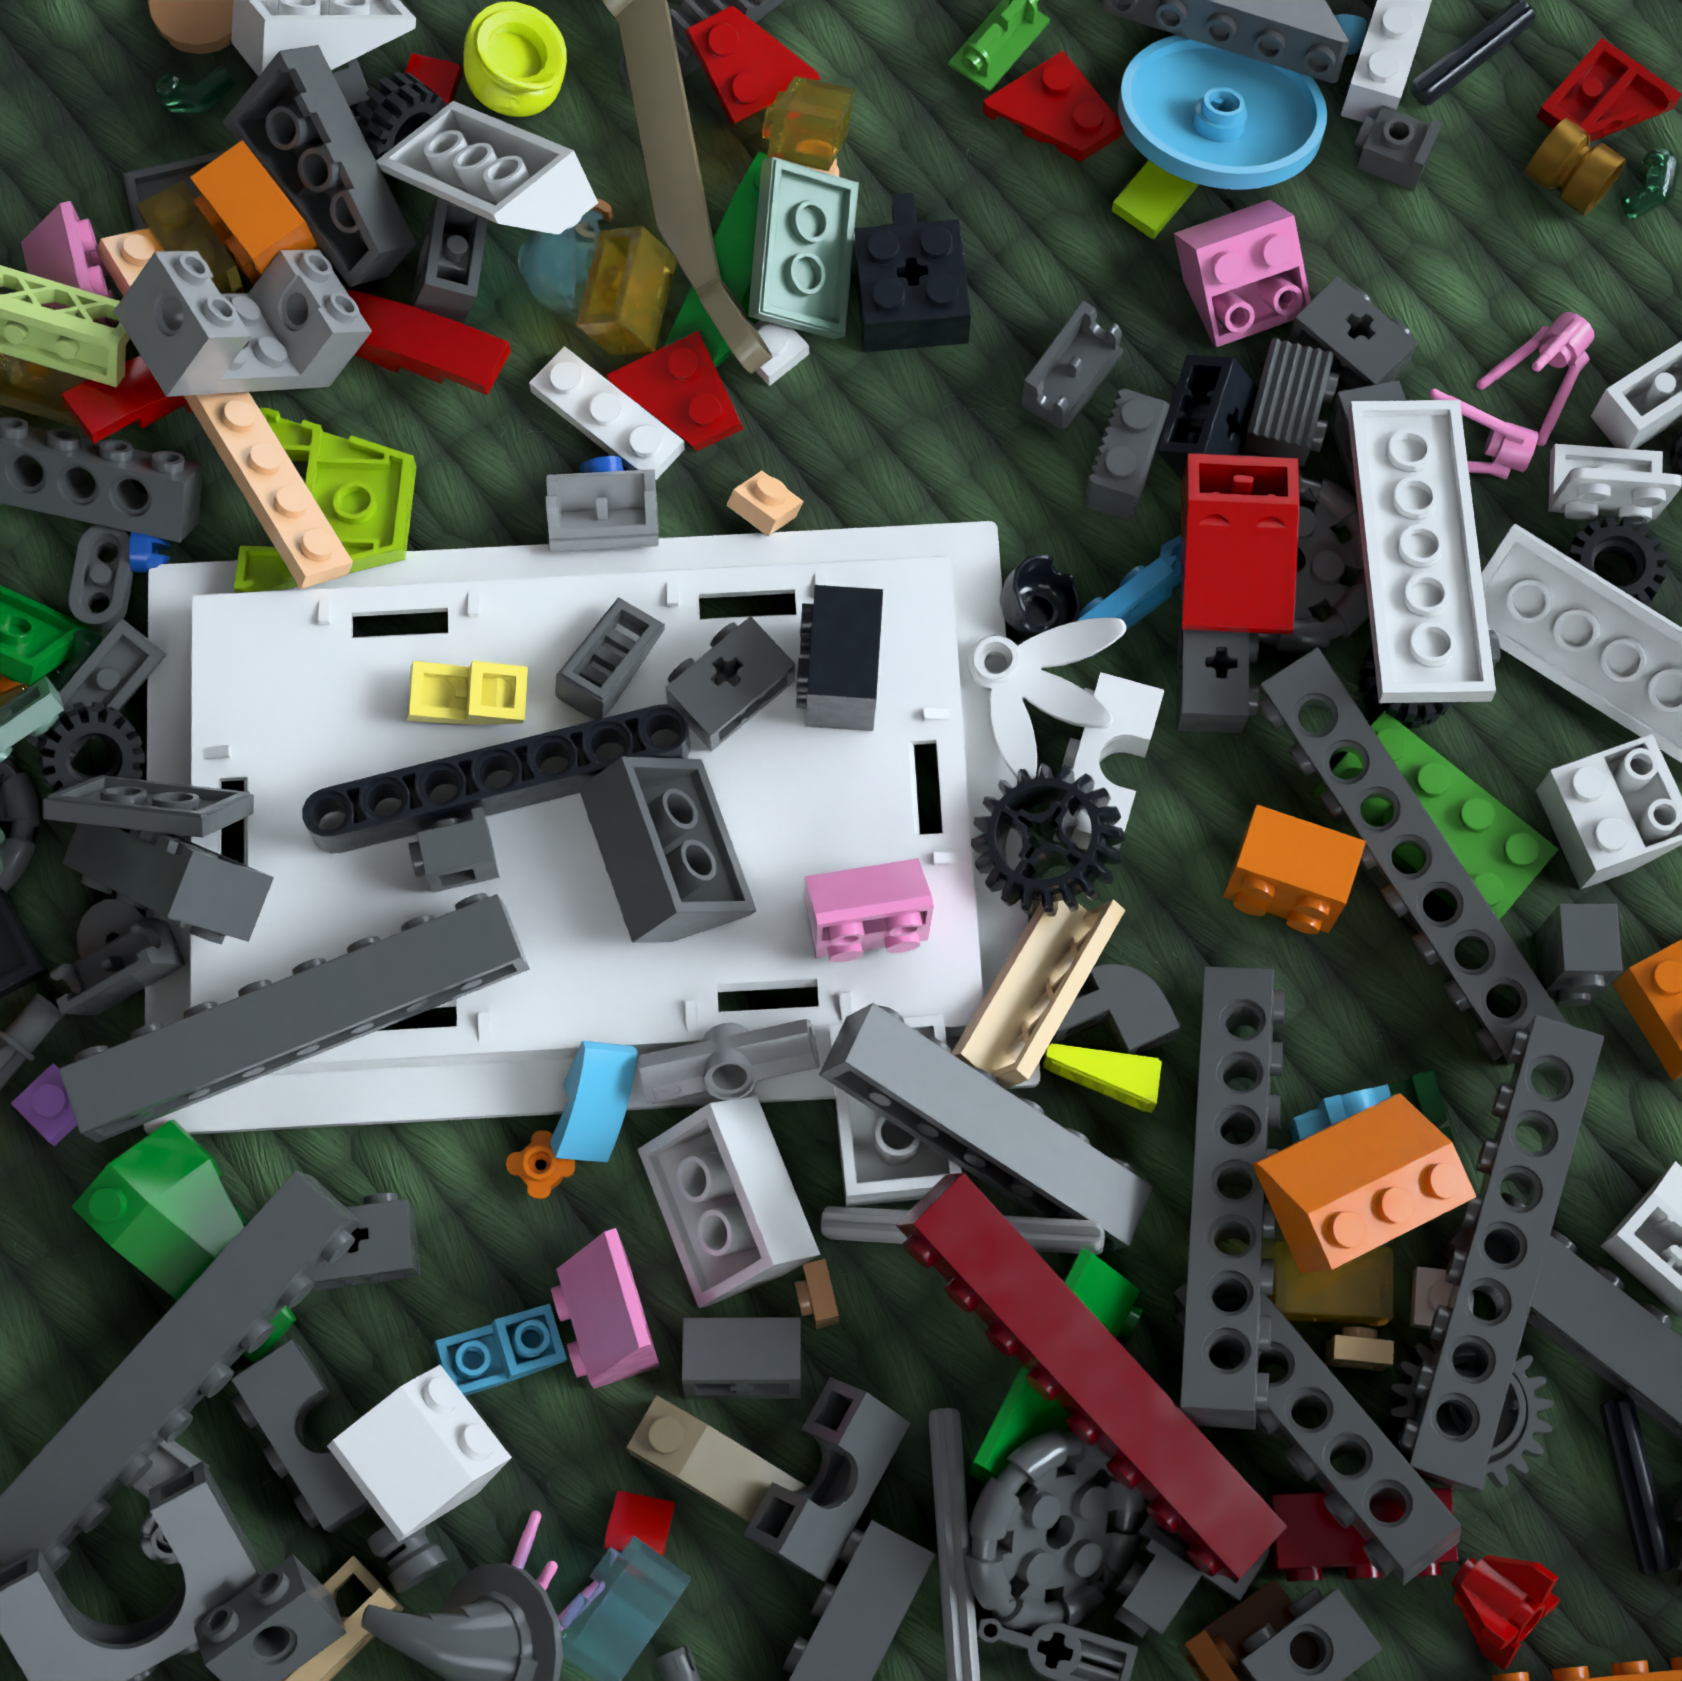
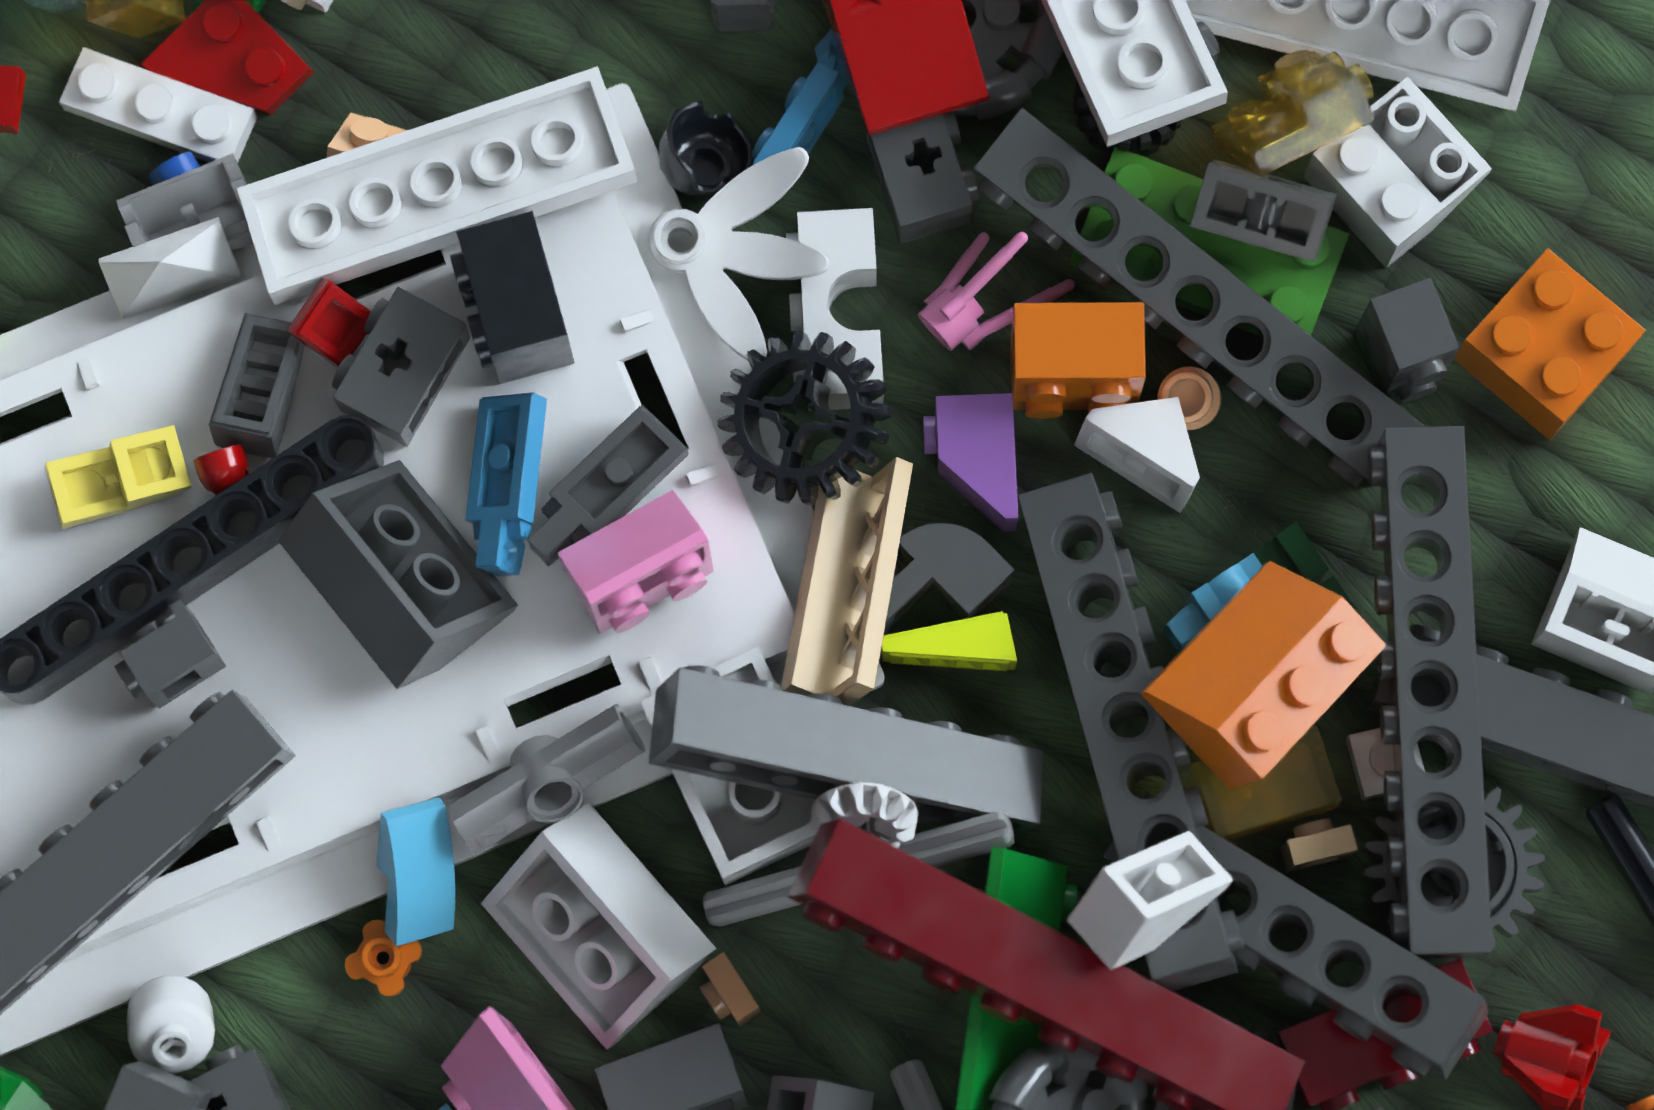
camera: 15 degrees left, 5 degrees up
none -> white slope [99,217,241,319]
none -> white head [127,975,215,1074]
none -> red hinge [193,445,249,495]
none -> white plate [237,66,638,305]
none -> red tile [286,278,371,368]
none -> dark azure hinge [465,392,547,576]
none -> dark grey hinge [527,405,689,567]
none -> white gear [811,783,918,848]
none -> bright pink plant [918,232,1075,351]
none -> medium lavender slope [923,393,1018,532]
none -> white slope [1068,831,1233,970]
none -> white slope [1074,397,1200,513]
none -> light nougat plate [1157,367,1221,430]
none -> dark grey brick [1190,159,1337,262]
none -> clear yellow plate [1211,50,1375,176]

